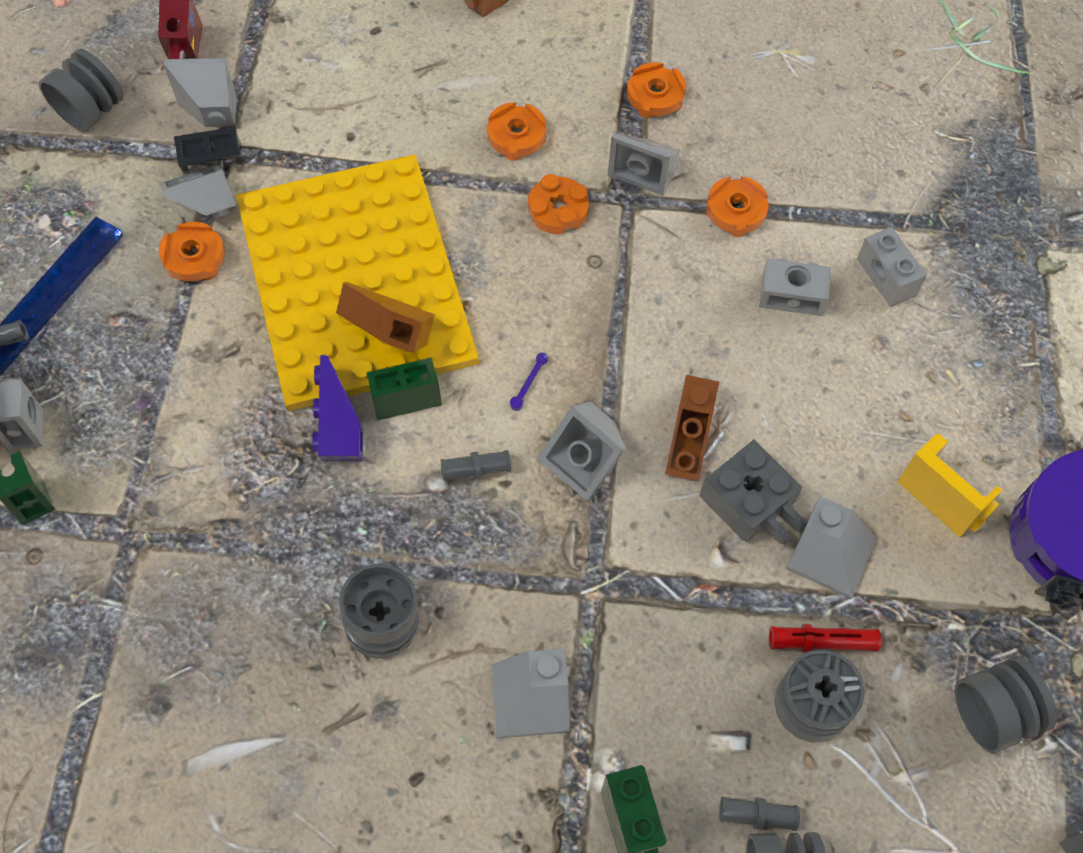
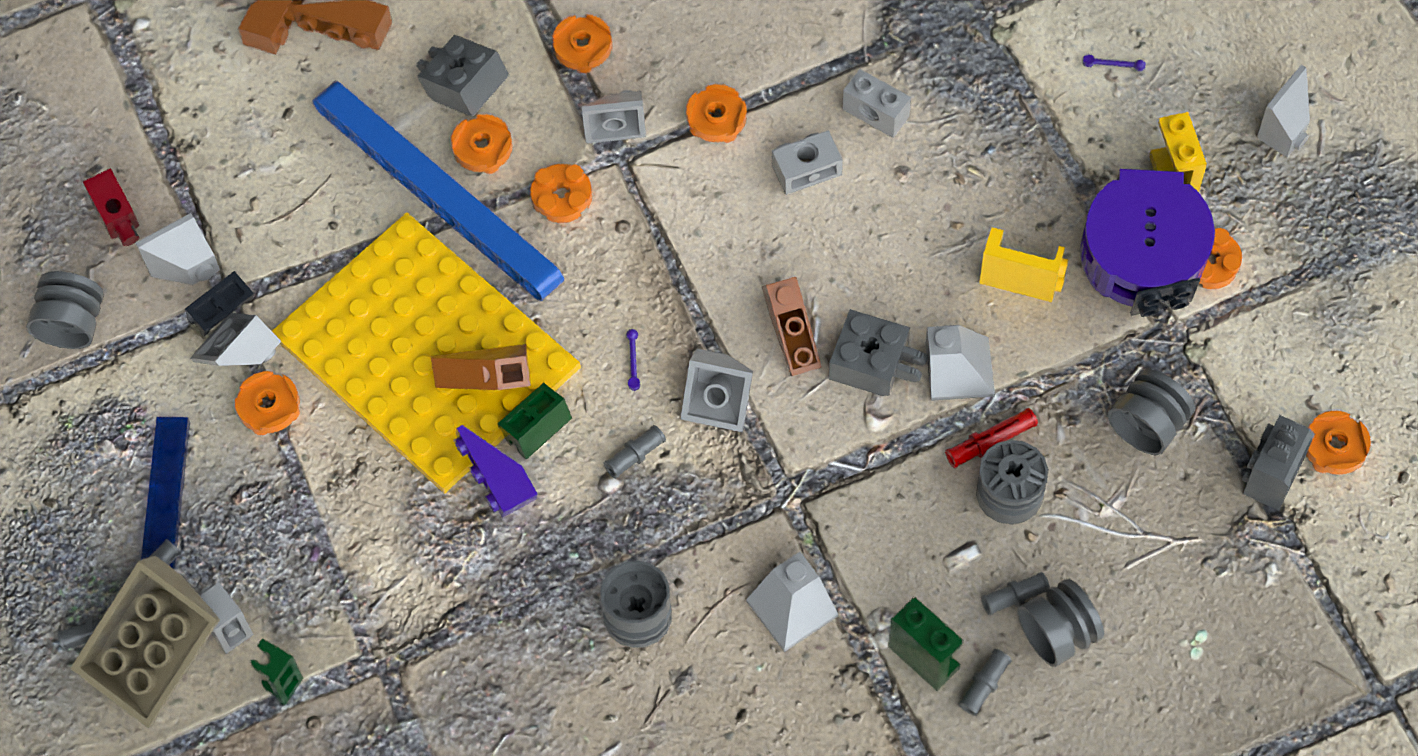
camera: 25 degrees left, 0 degrees up
none -> blue beam [312,81,564,301]
none -> dark grey hinge [416,35,509,117]

